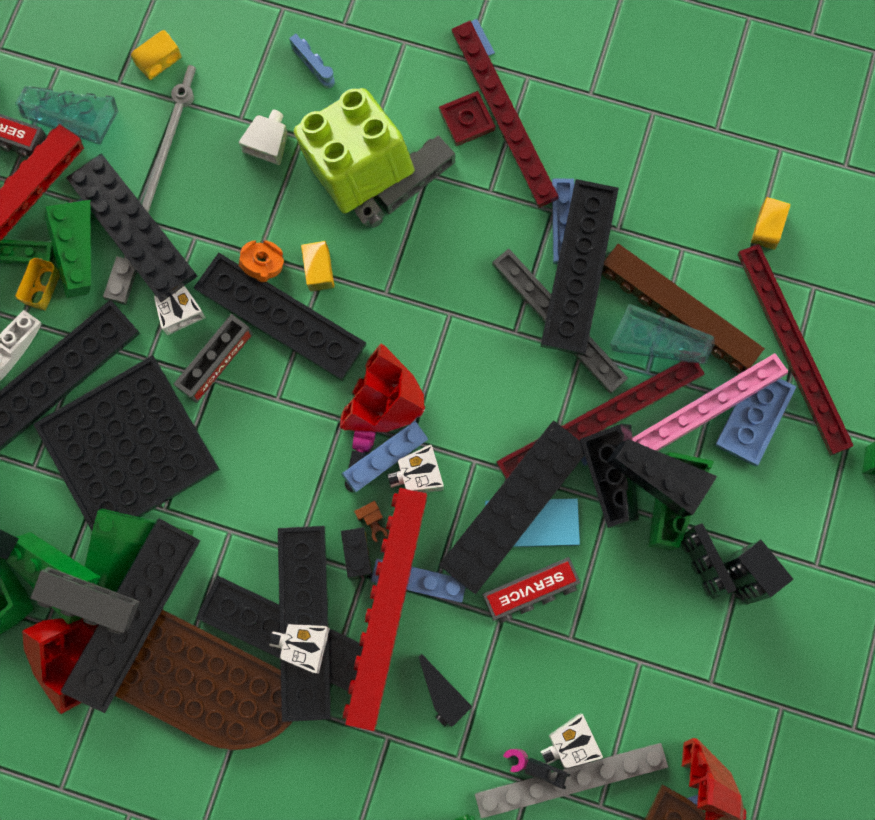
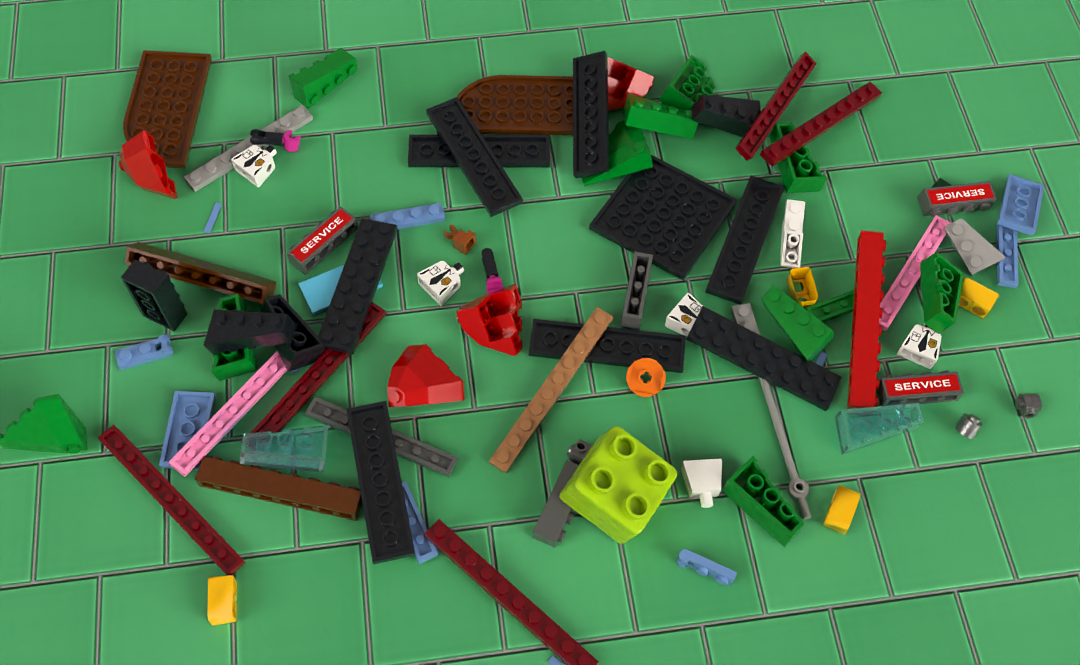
camera: 150 degrees right, 15 degrees down
dark grey brick [31,567,139,634] -> none
white torso [269,624,330,674] -> none
yellow piece [301,241,334,292] -> none
medium blue plate [341,421,428,493] -> none
black brick [341,527,373,580] -> none
red brick [342,488,427,731] -> none
black slope [419,654,472,727] -> none
dark red plate [439,91,495,146] -> none
black plate [681,523,737,599] -> none
none -> medium blue plate [115,335,173,370]
none -> reddish brown brick [125,242,276,304]
none -> medium blue piece [204,202,222,233]
none -> red brick [387,344,465,407]
none -> medium nougat plate [489,307,613,474]
none -> green wedge [722,456,804,547]

